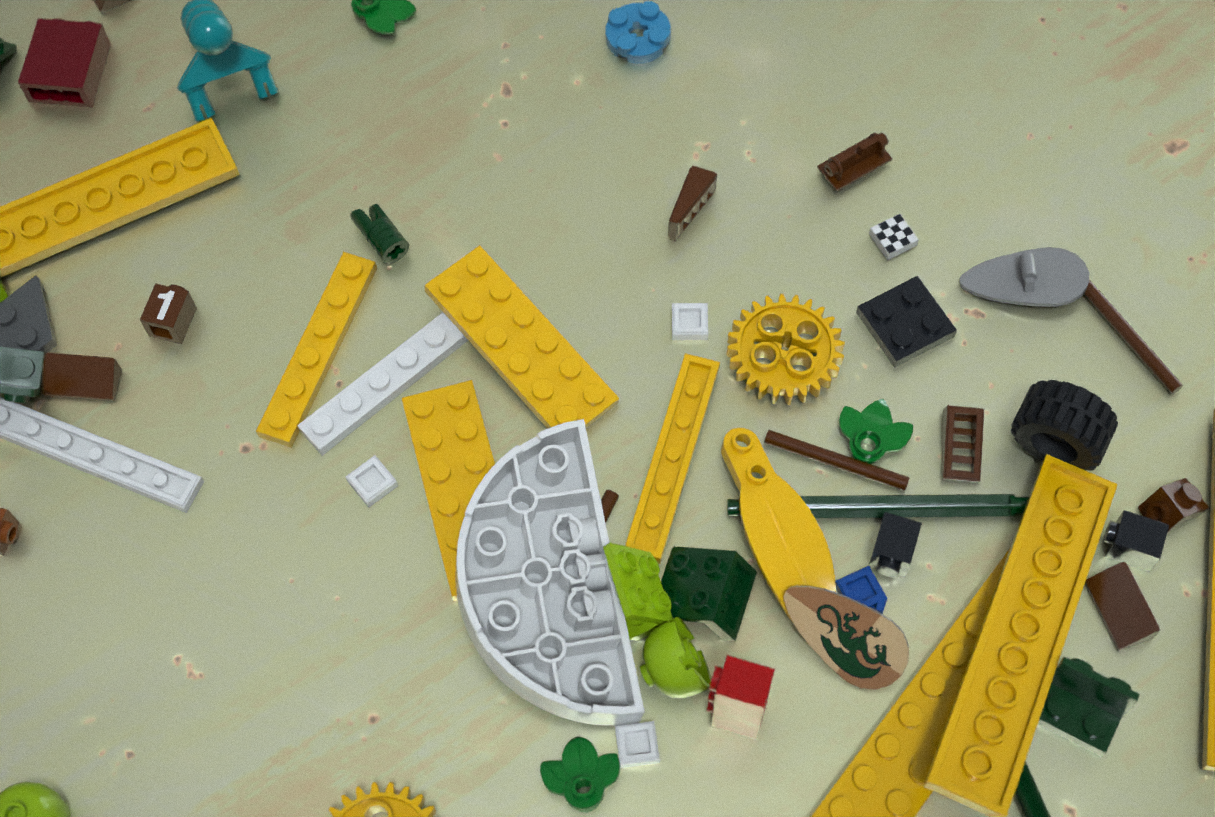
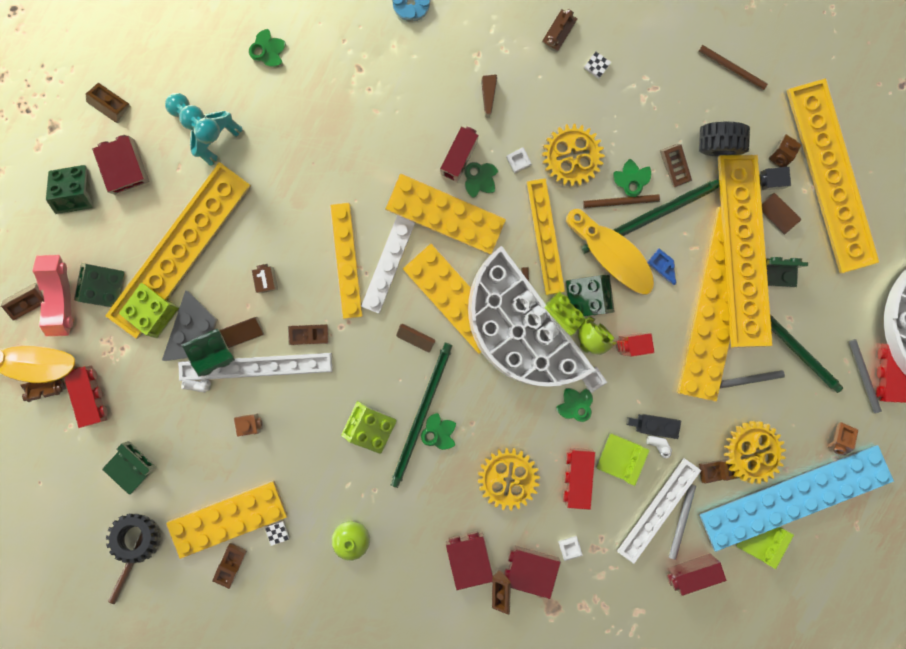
camera: 25 degrees left, 25 degrees up
white tile [345,455,398,508] -> none
dark green hinge [350,204,409,264] -> none
shield [784,586,909,690] -> none
black plate [856,276,957,368] -> none
black brick [869,512,922,577] -> none
light grey shield [960,247,1089,307] -> none
none -> reddish brown slope [288,324,328,345]
none -> lime bracket [341,401,397,454]
none -> dark green piece [390,342,453,488]
none -> reddish brown slope [396,323,435,352]
none -> green plate [421,413,456,450]
none -> dark red brick [440,126,479,183]
none -> green plate [464,162,498,198]

